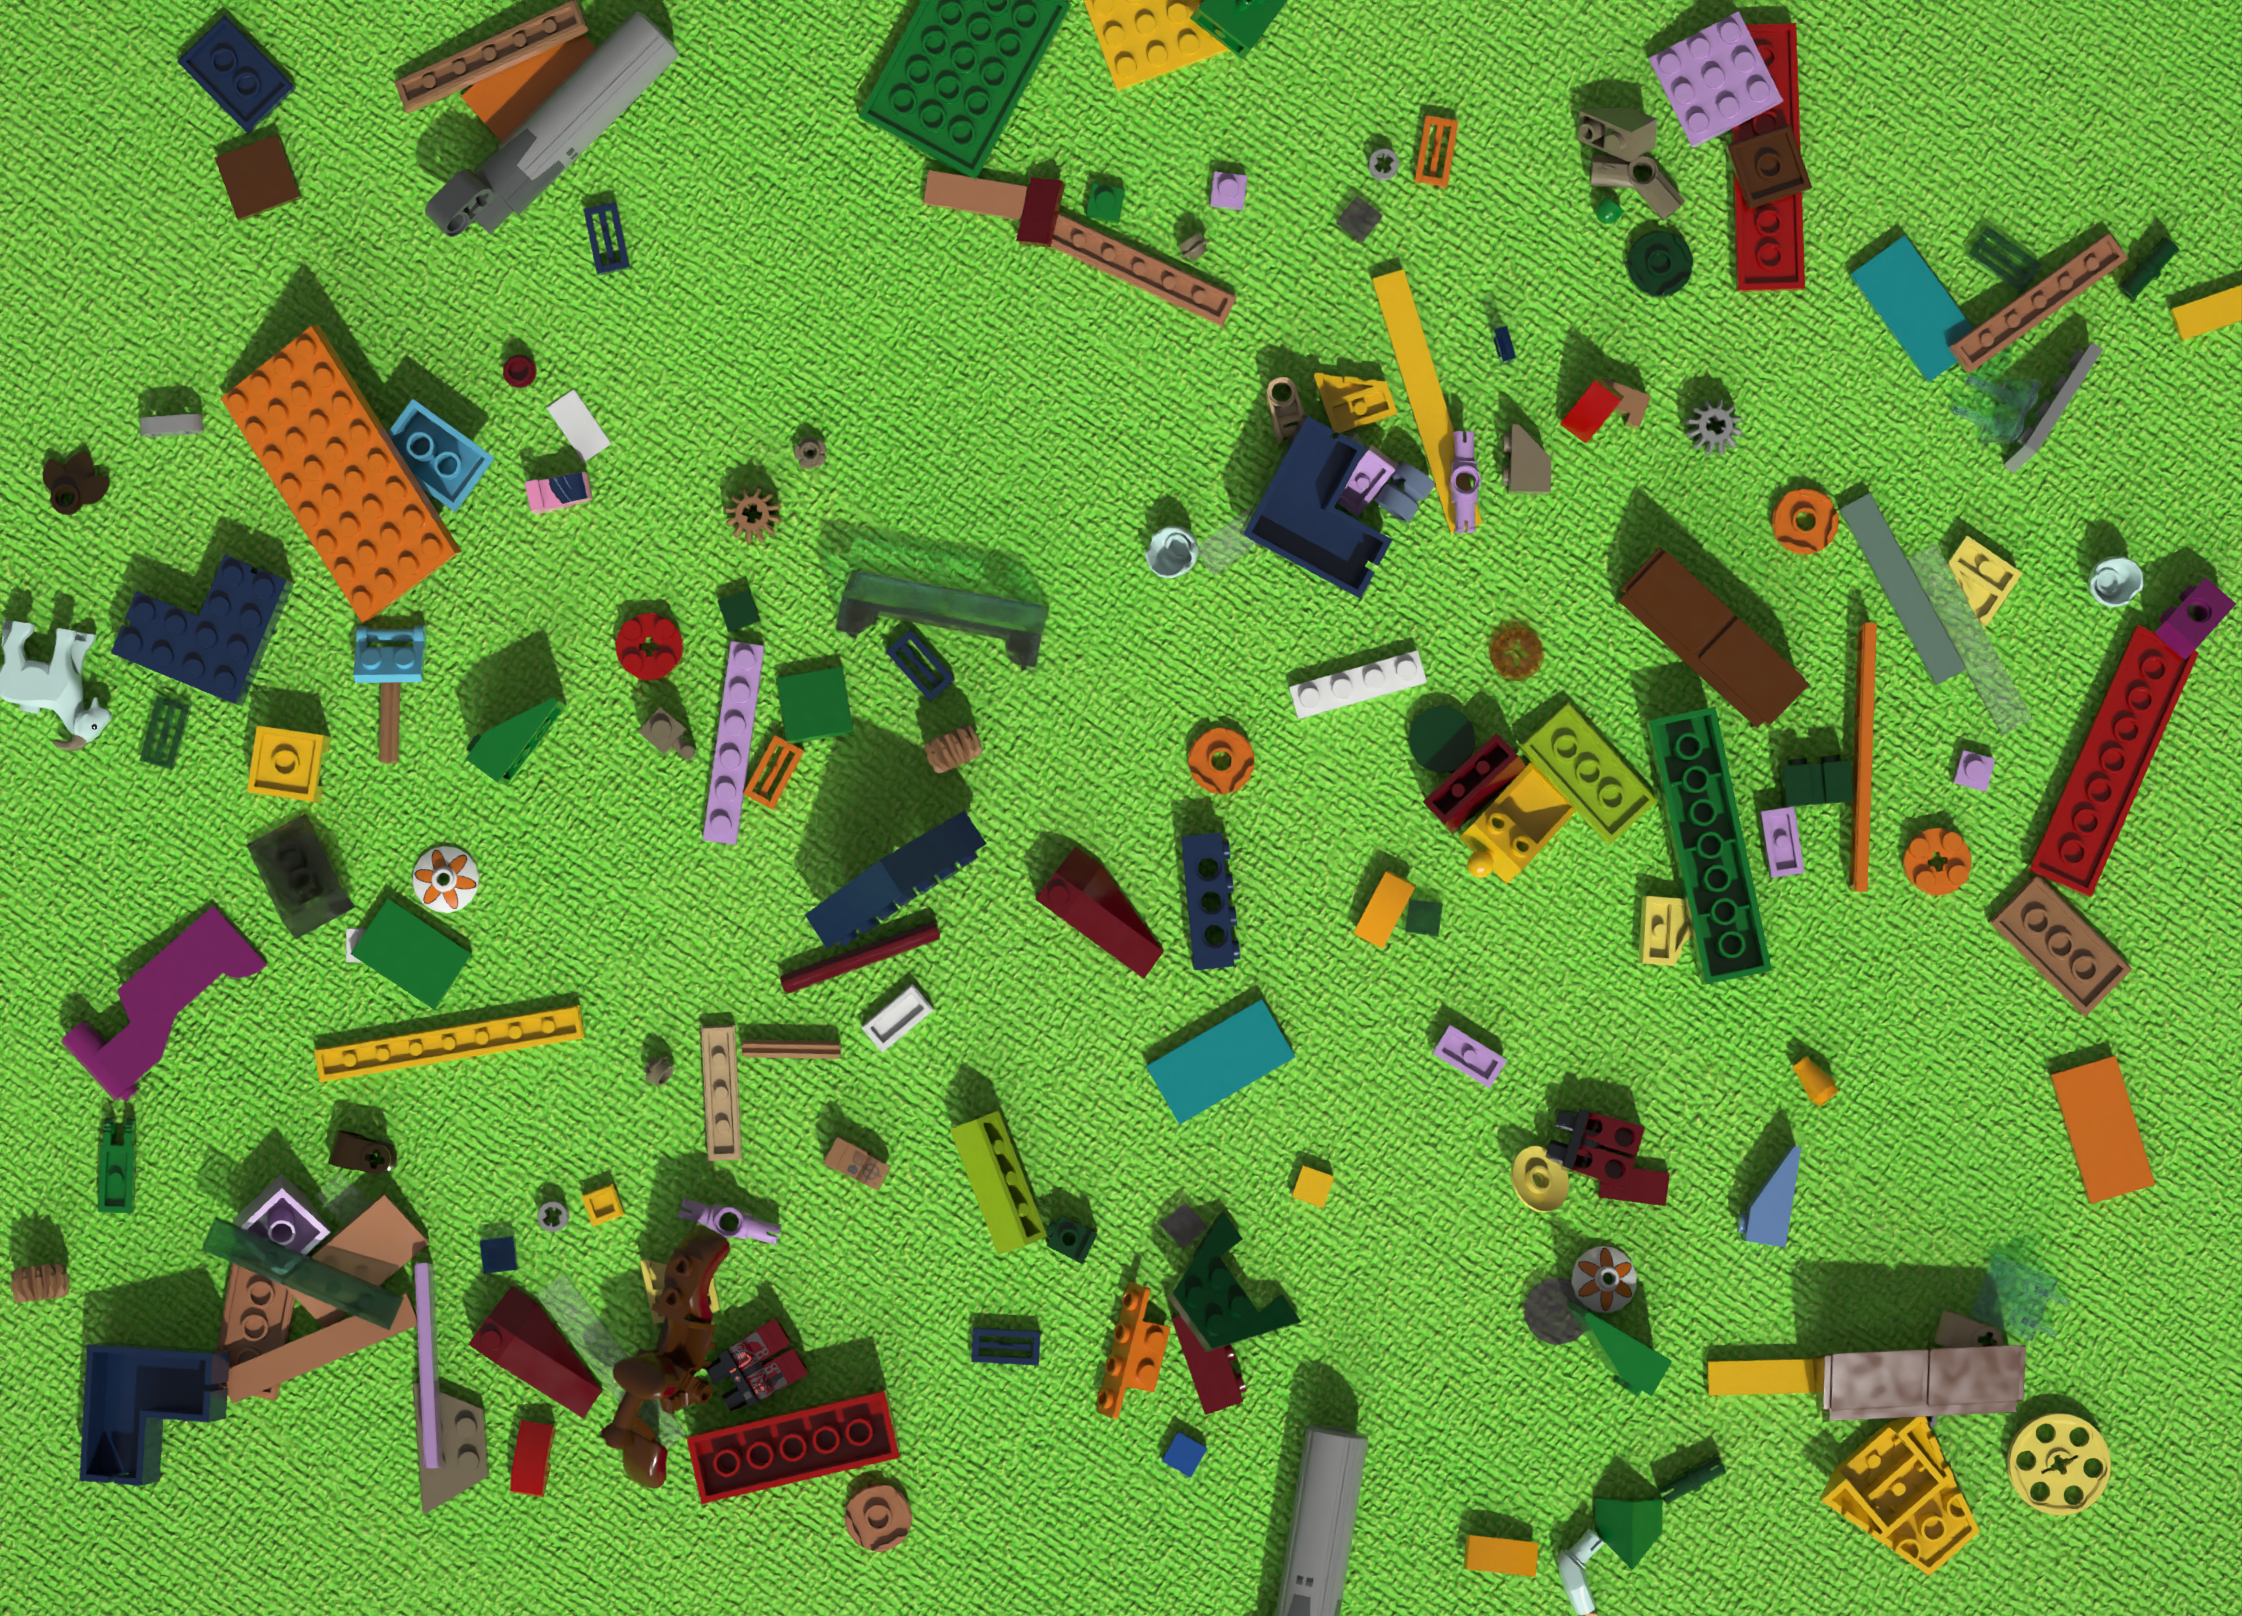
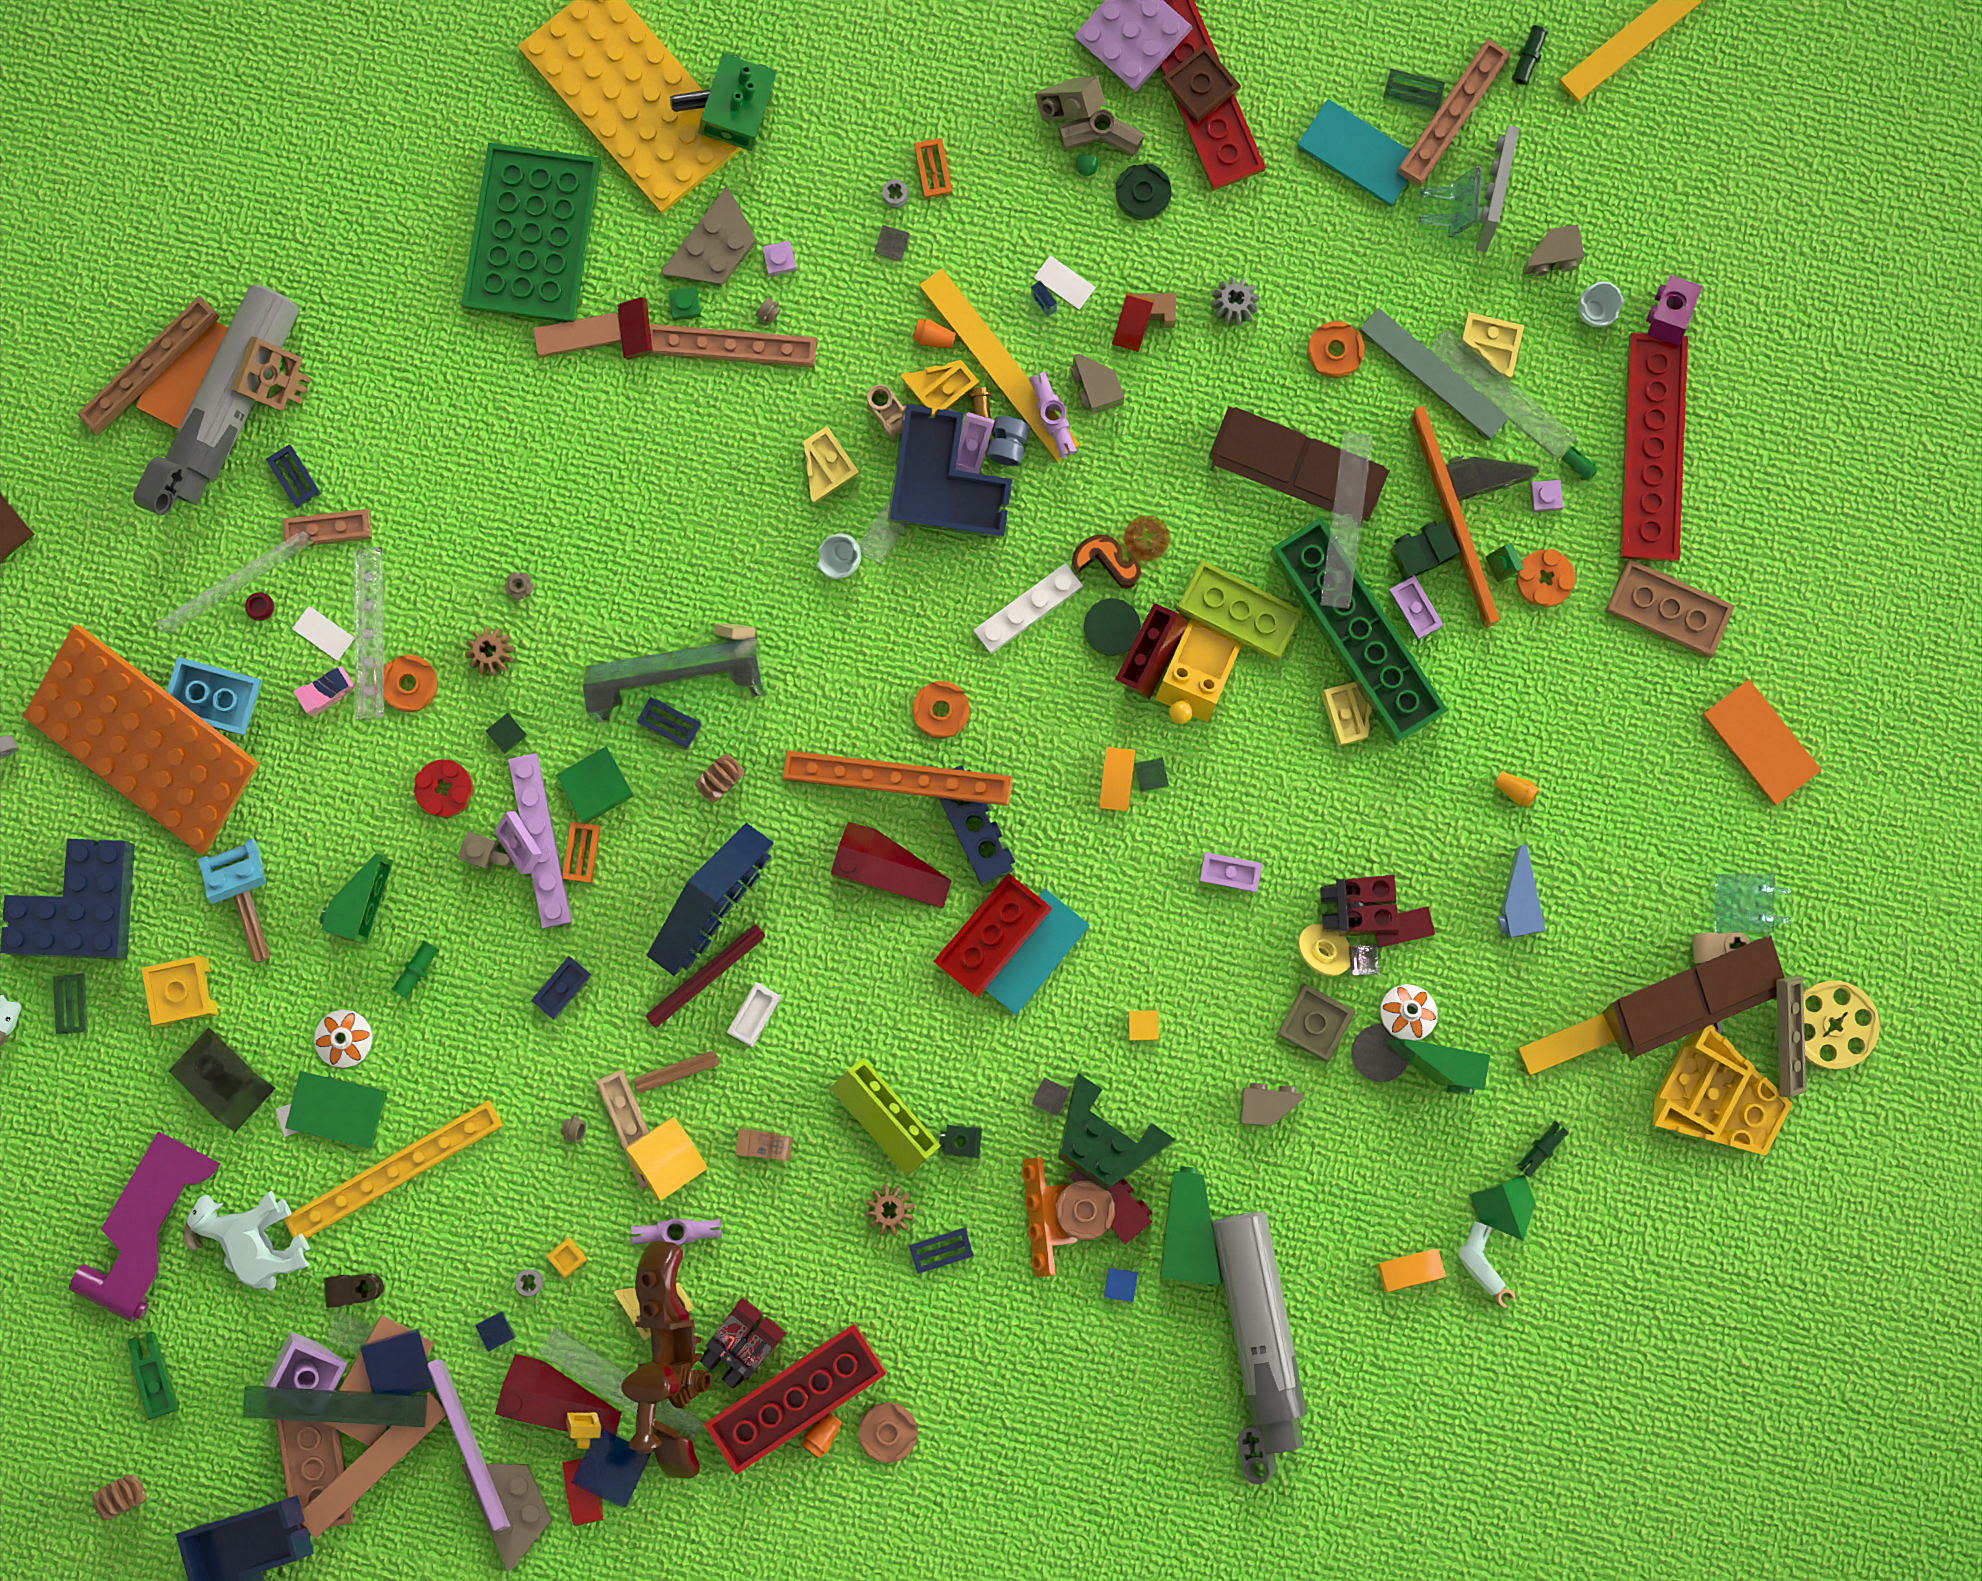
camera: 20 degrees left, 5 degrees down
none -> clear tile [156,531,314,633]
none -> light aqua animal [183,1191,310,1291]
none -> medium nougat piece [231,336,311,411]
none -> nougat tile [282,509,372,548]
none -> clear tile [354,546,384,721]
none -> clear blue tile [360,1328,434,1404]
none -> orange tile [379,654,438,713]
none -> green pin [391,940,439,999]
none -> lavender plate [494,811,542,874]
none -> dark blue plate [531,956,592,1020]
none -> yellow tile [566,1413,601,1449]
none -> clear blue tile [571,1428,651,1509]
none -> yellow slope [624,1117,708,1201]
none -> dark tan wing [661,187,756,287]
none -> tan tile [714,623,755,640]
none -> orange tile [782,751,1013,806]
none -> orange cone [801,1413,843,1459]
none -> light yellow wing [804,426,859,504]
none -> medium nougat gear [865,1185,915,1235]
none -> orange cone [912,318,956,349]
none -> red plate [933,873,1052,998]
none -> pearl gold pin [969,387,992,419]
none -> white sticker [1034,255,1096,310]
none -> nougat tile [1056,1180,1115,1240]
none -> reddish brown animal [1071,535,1141,589]
none -> green slope [1160,1166,1221,1286]
none -> dark tan slope [1239,1083,1304,1126]
none -> olive tile [1276,983,1356,1063]
none -> clear tile [1320,432,1373,609]
none -> tile [1349,945,1379,976]
none -> clear smoke slope [1446,455,1539,502]
none -> green plate [1485,543,1524,582]
none -> dark tan slope [1523,224,1585,276]
none -> green pin [1561,446,1599,481]
none -> dark tan tile [1776,976,1806,1097]

